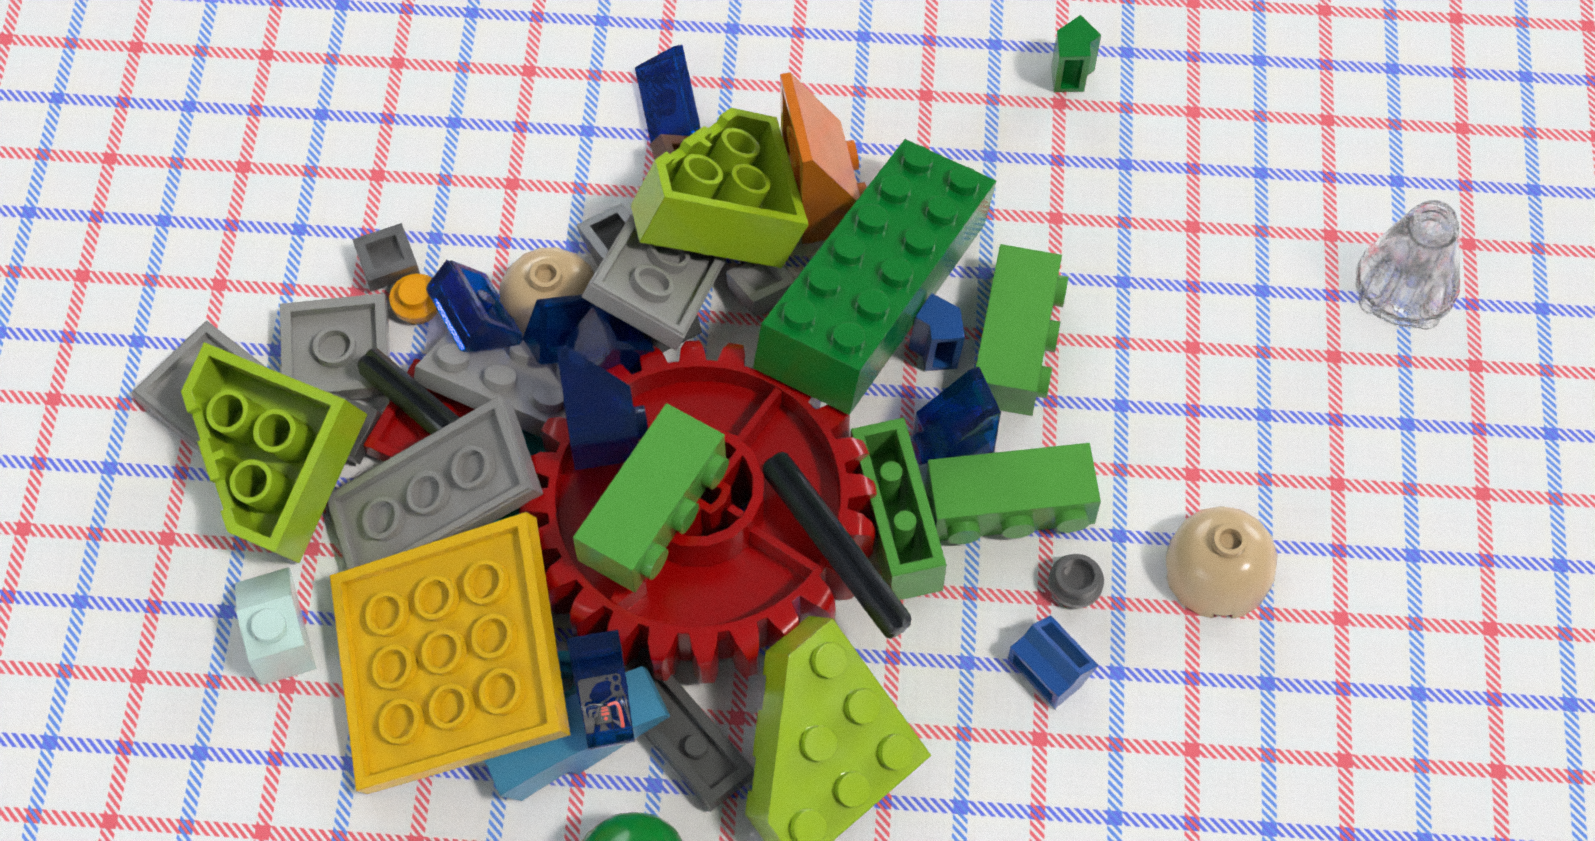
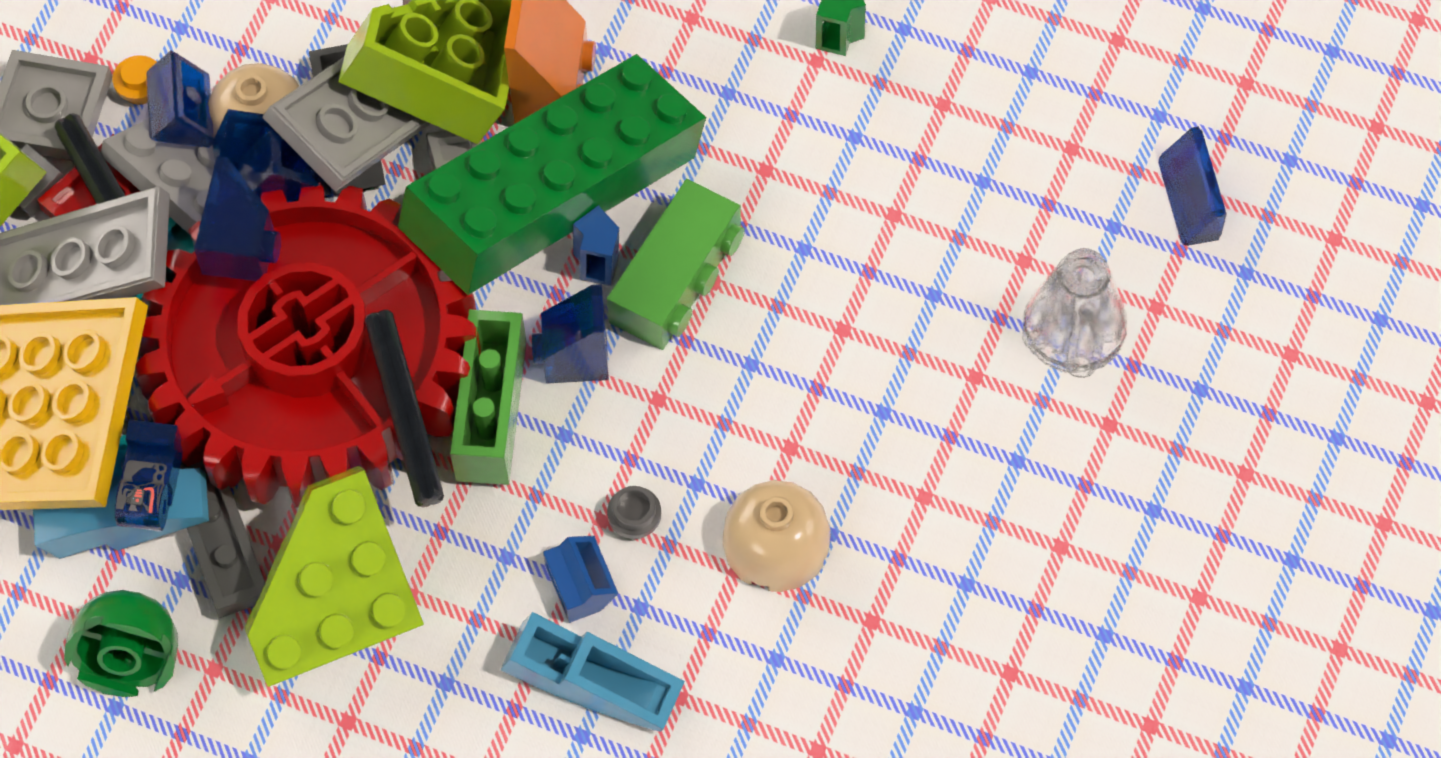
camera: 20 degrees right, 0 degrees up
flat silver plate [352,223,420,291] -> none
bright green brick [573,403,729,593] -> none
bright green brick [925,443,1101,544] -> none
none -> dark azure slope [500,612,685,732]
none -> clear blue slope [1158,126,1227,246]

